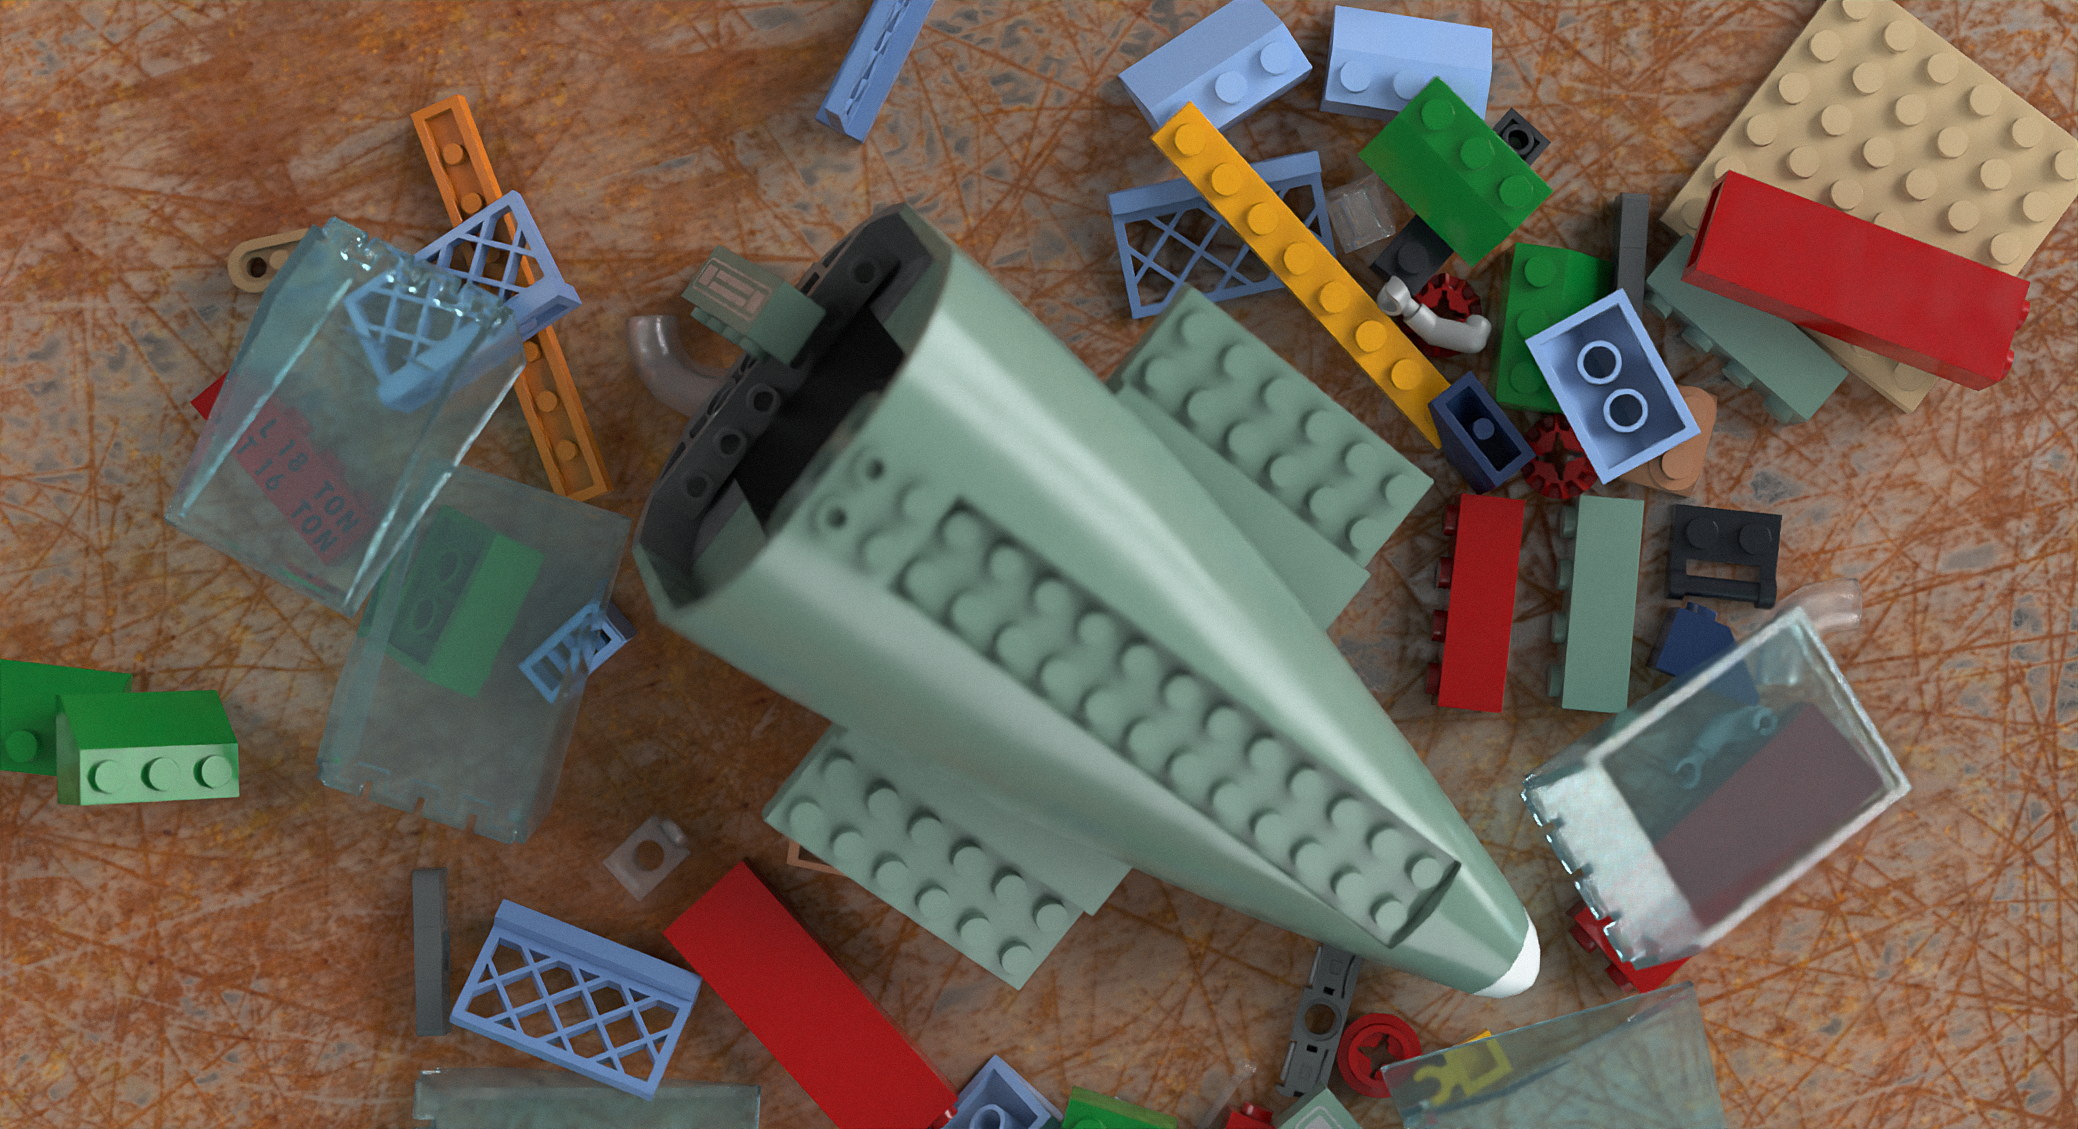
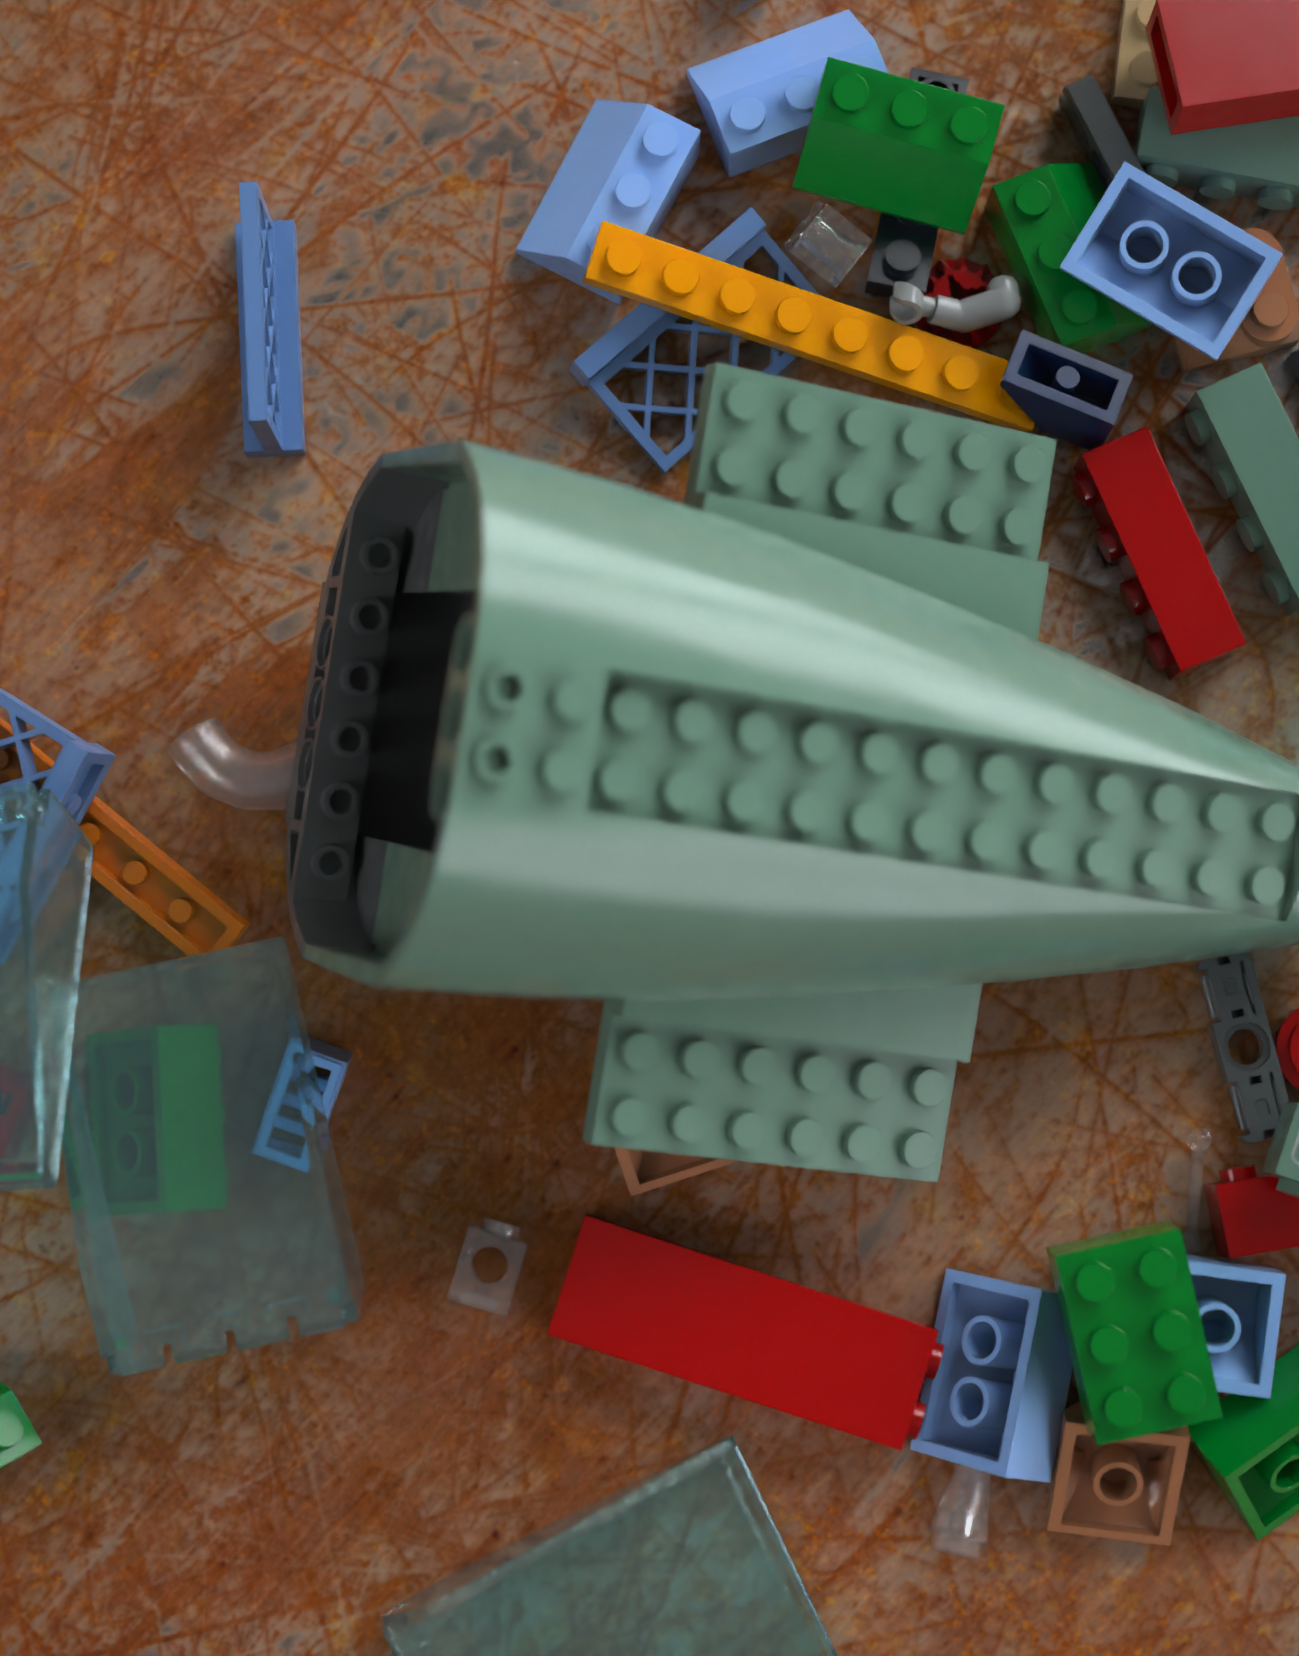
camera: 30 degrees left, 5 degrees down
dark grey piece [412,867,452,1037] -> none
medium blue fence [449,898,703,1102] -> none
sand green brick [681,244,827,366] -> none
red gear [1520,414,1599,499] -> none

